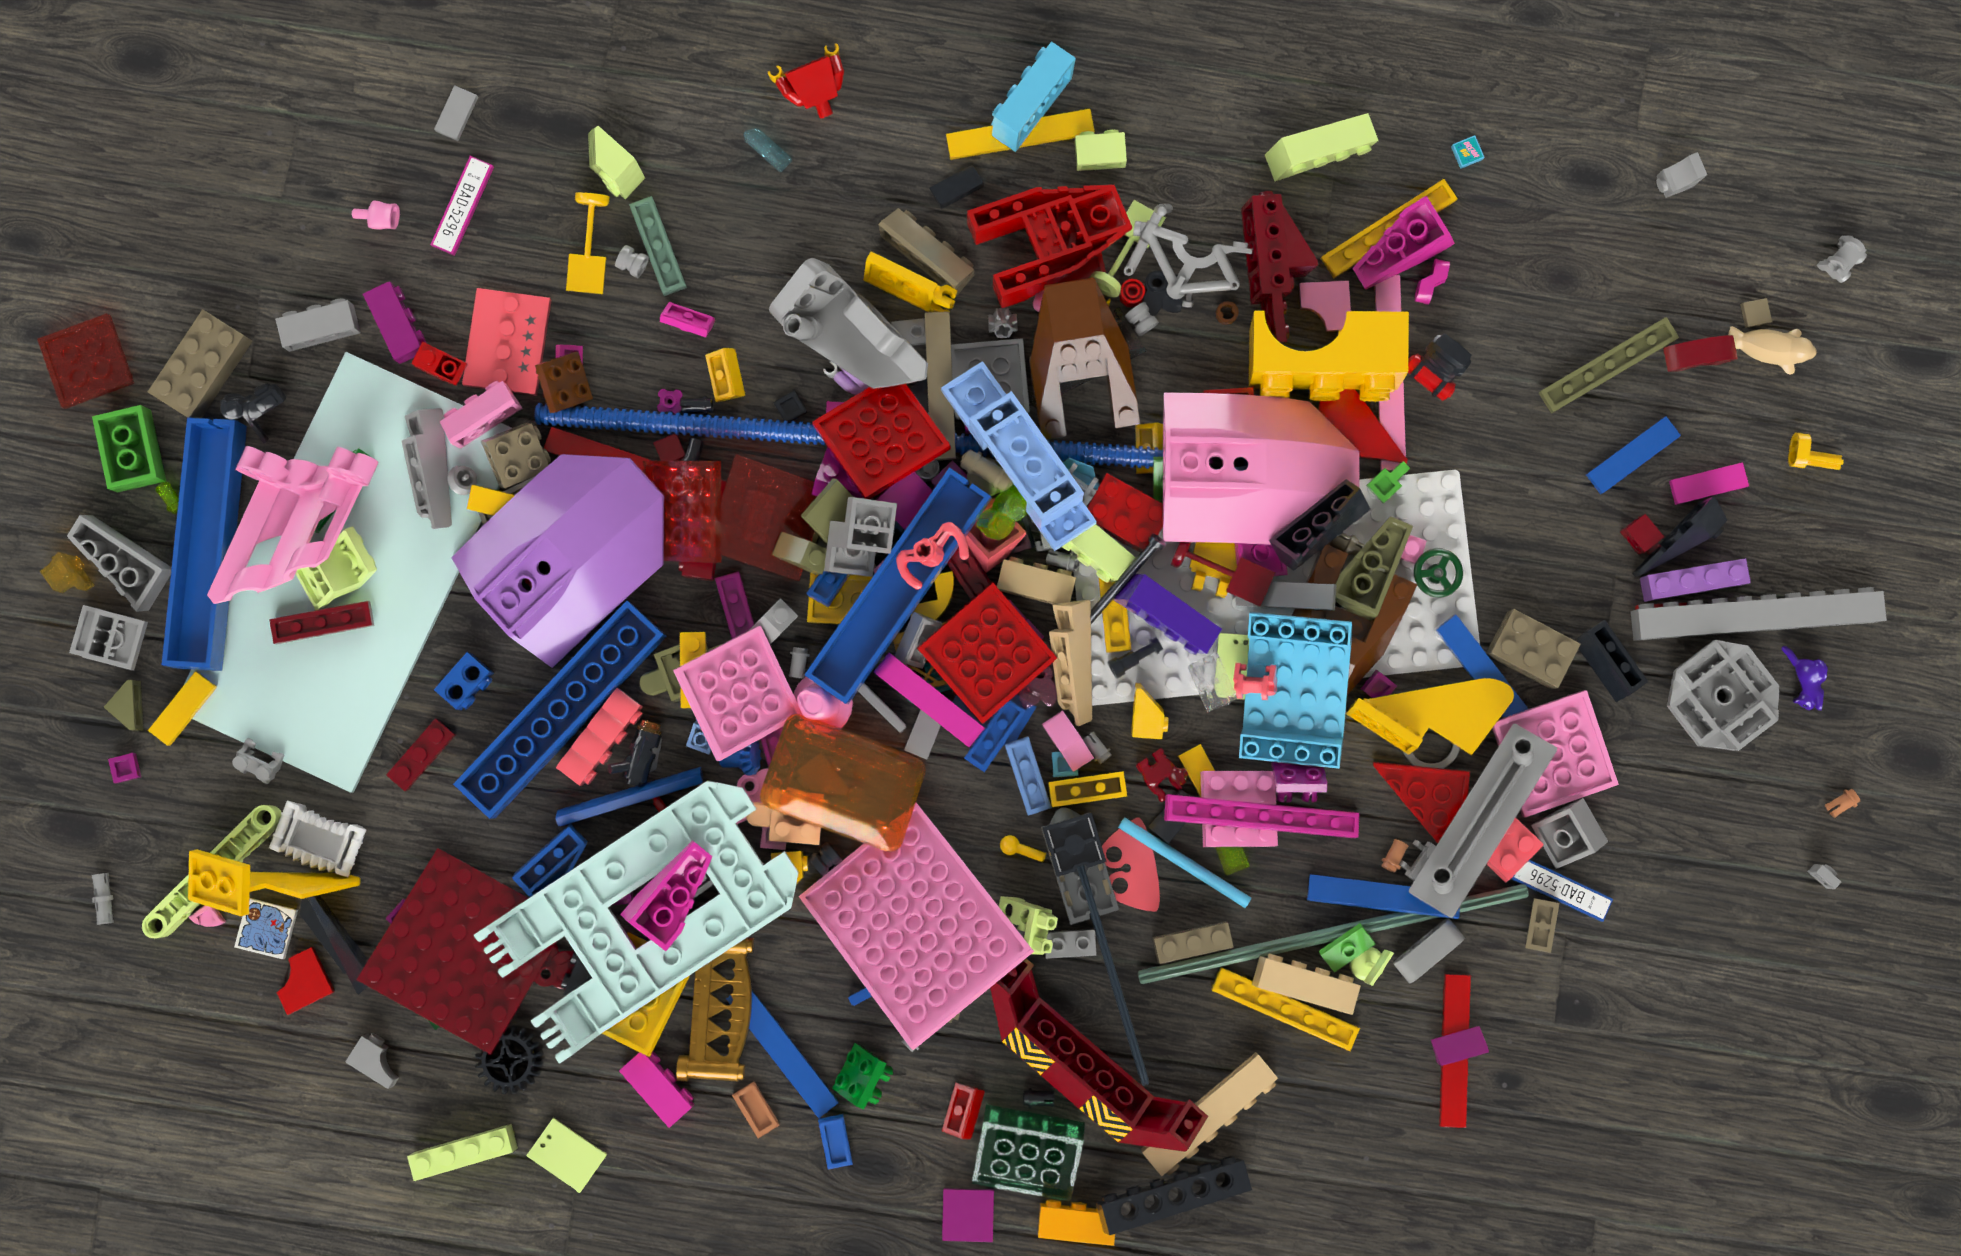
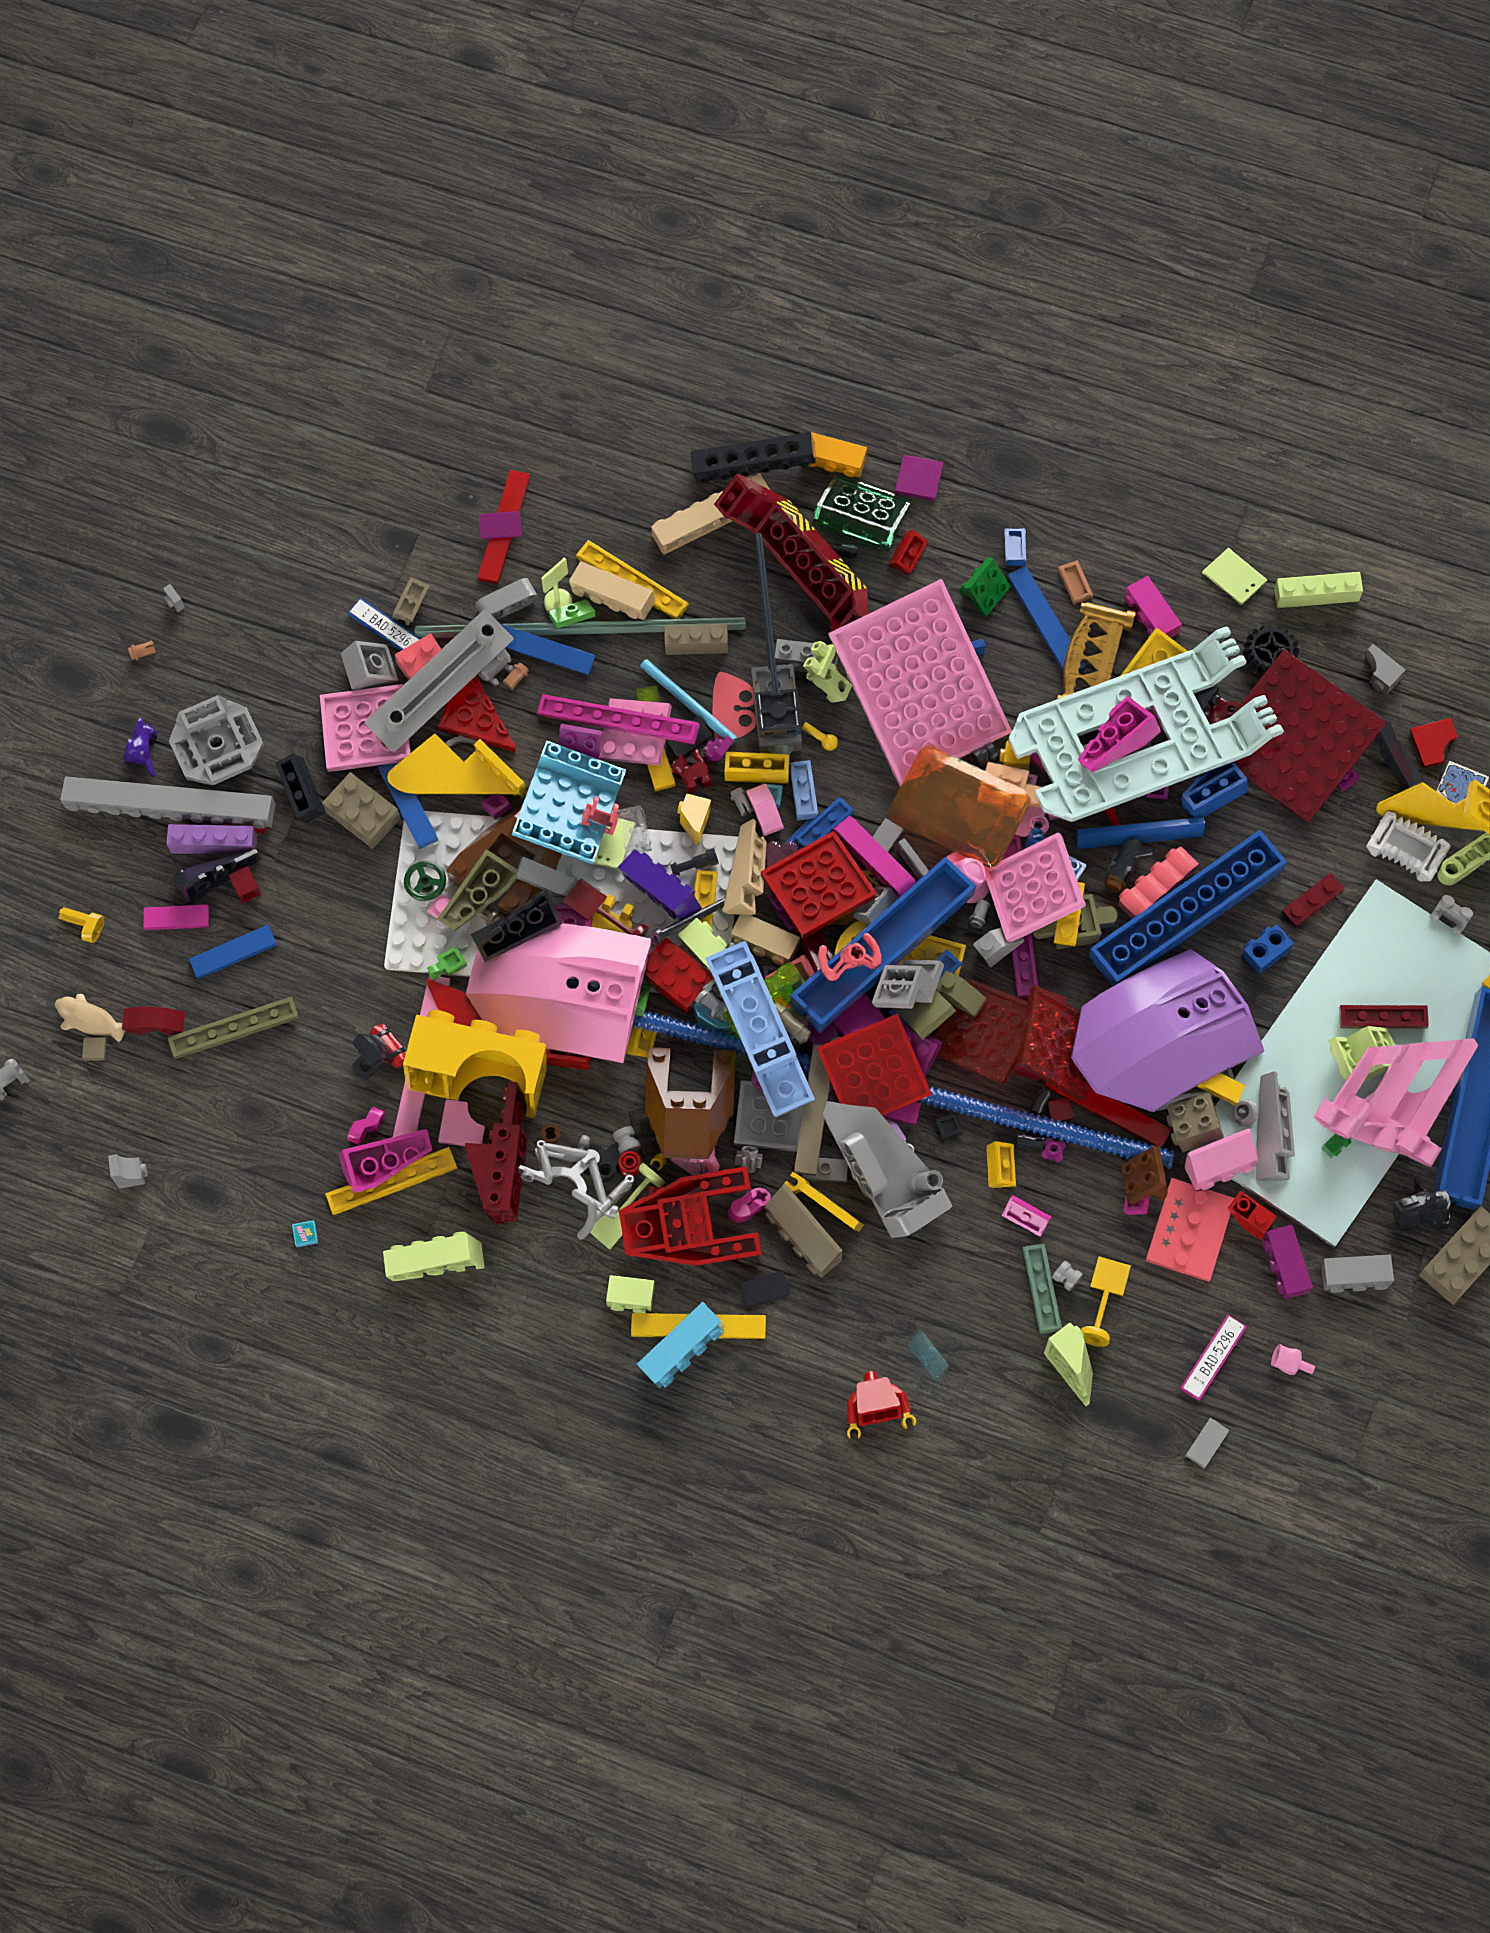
camera: 165 degrees left, 15 degrees down
none -> magenta slope [703,736,734,762]
none -> dark pink piece [728,1187,771,1223]

